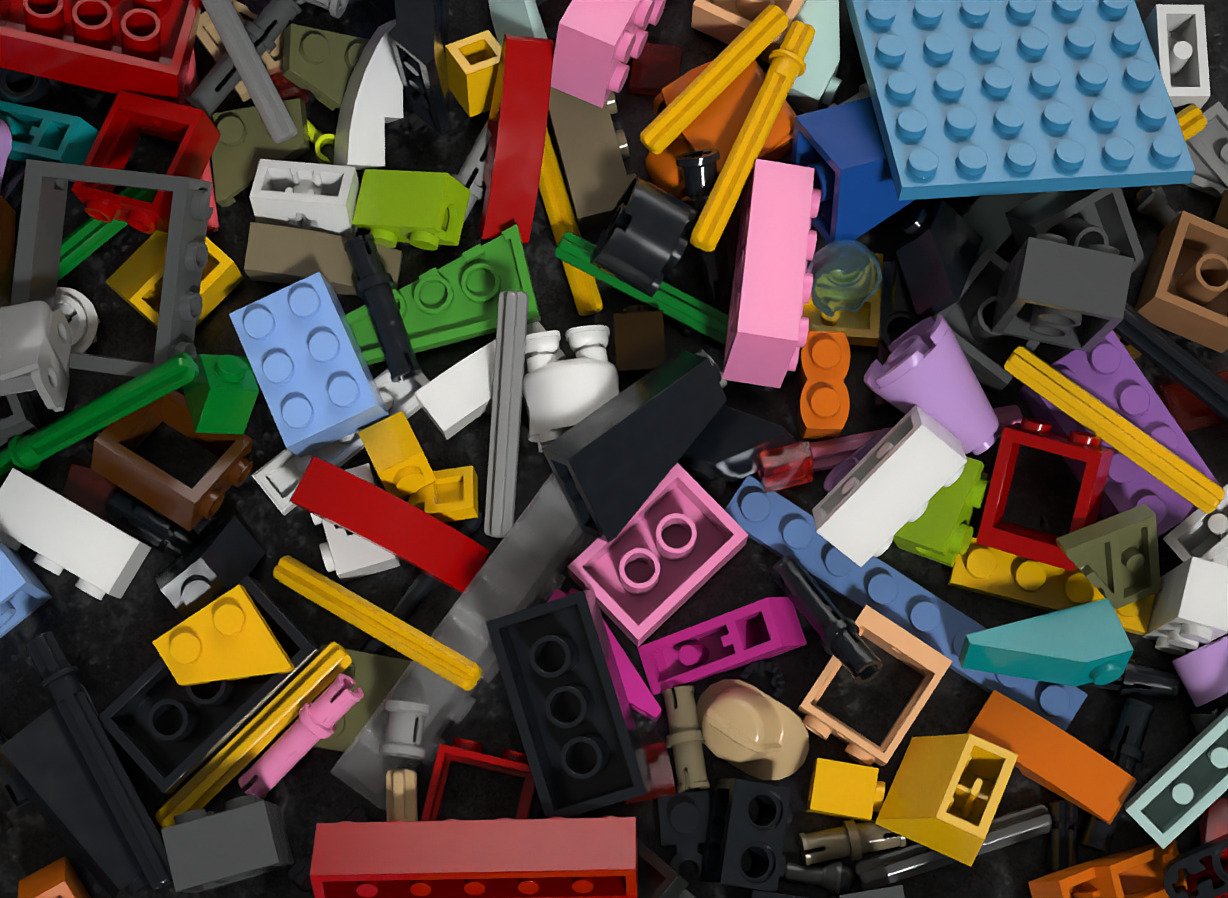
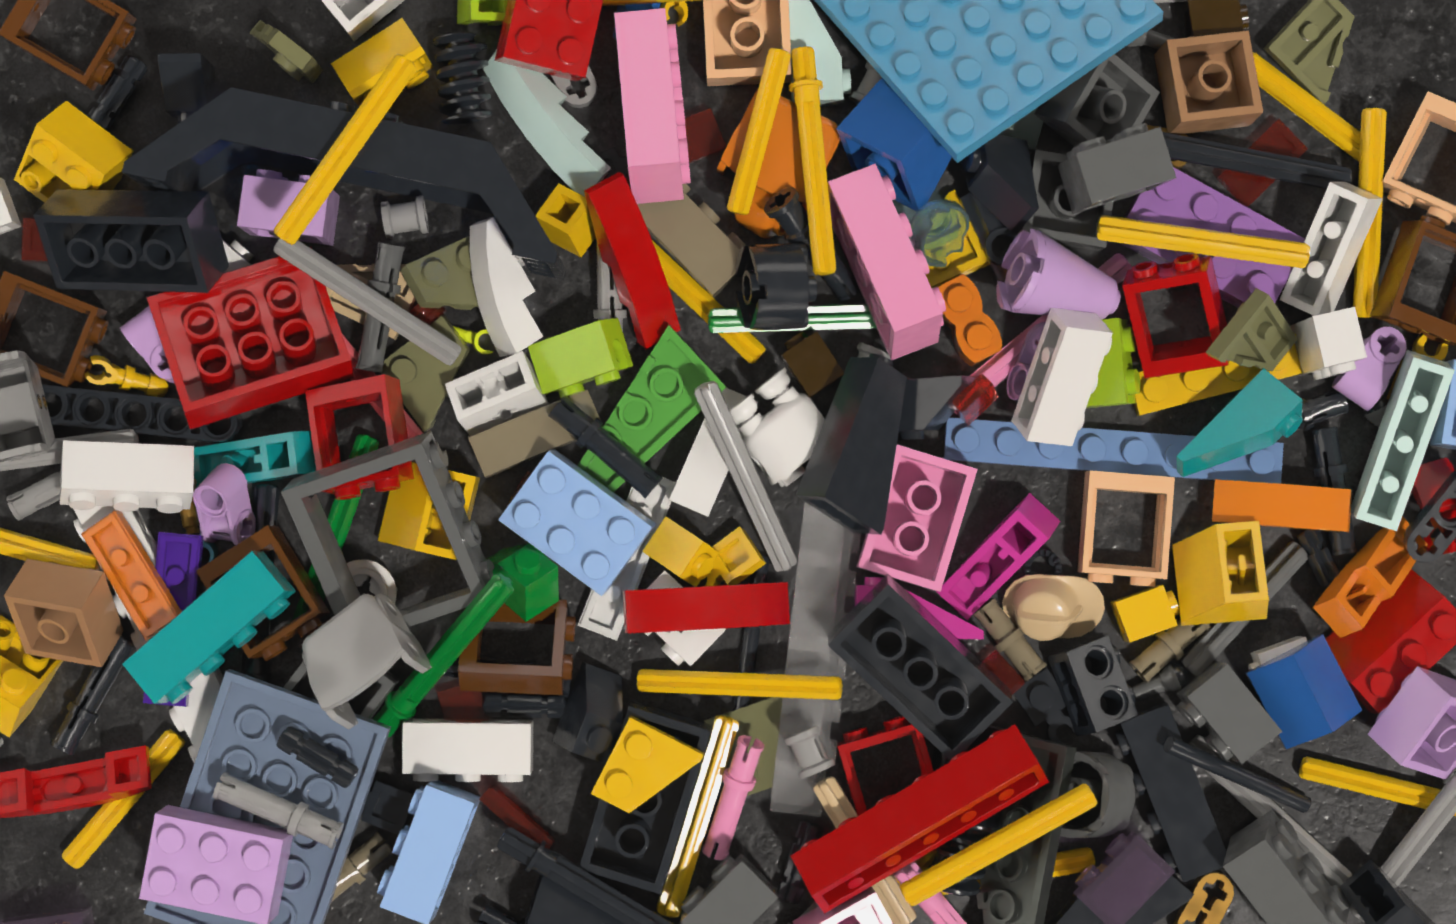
camera: 35 degrees left, 10 degrees up
black pin [770,555,883,684] -> none
none -> clear red tile [479,785,555,849]

